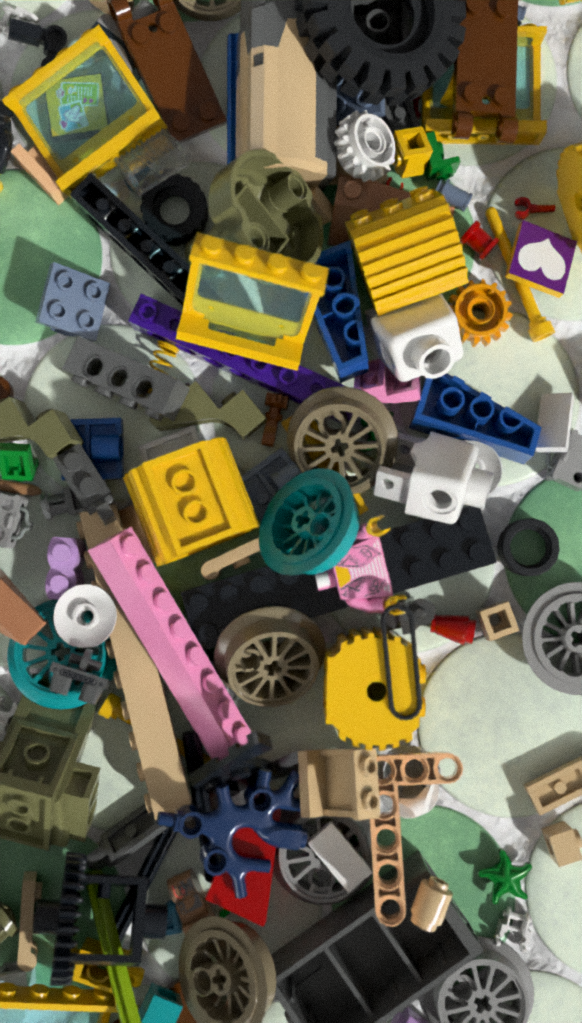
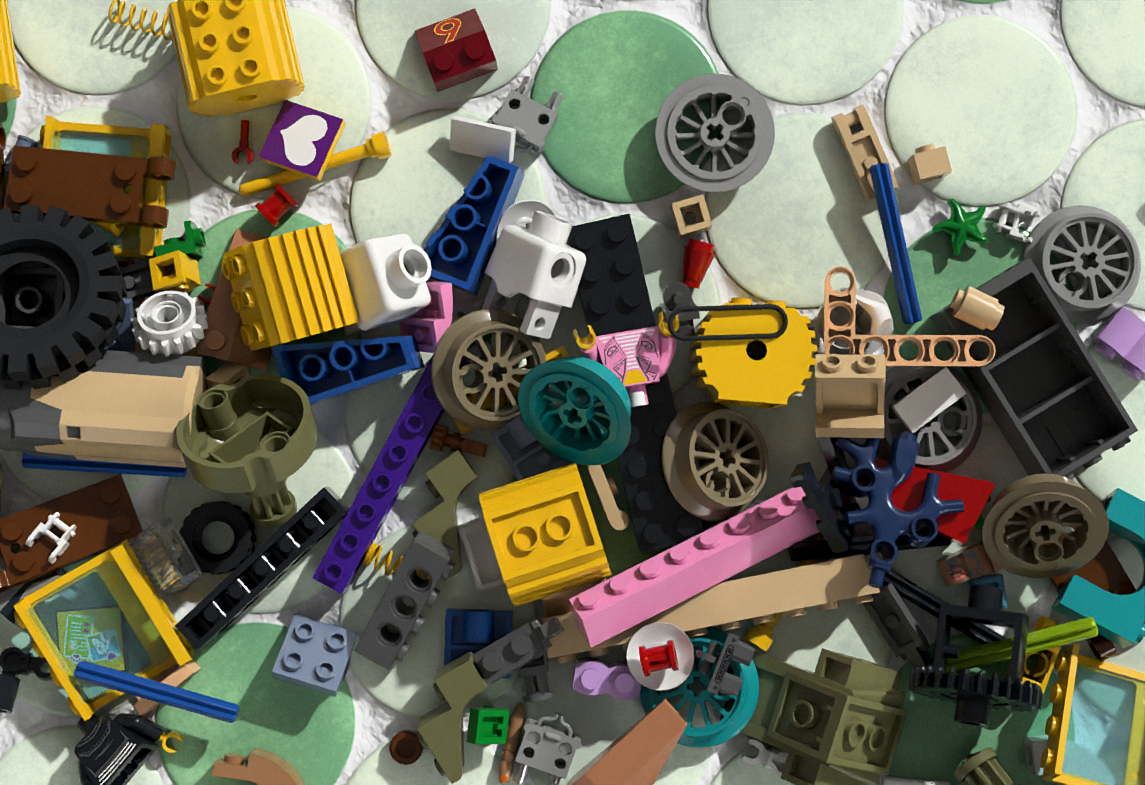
camera: 90 degrees left, 0 degrees up
tan plate [17,871,42,972] -> none
panel [176,232,329,371] -> none
sand blue pin [435,179,473,212] -> none
light orange gear [448,279,513,347] -> none
black tyre [497,518,560,576] -> none
none -> white piece [25,512,77,564]
none -> blue axle [74,660,239,723]
none -> red bush [639,640,679,677]
none -> blue axle [869,163,922,324]

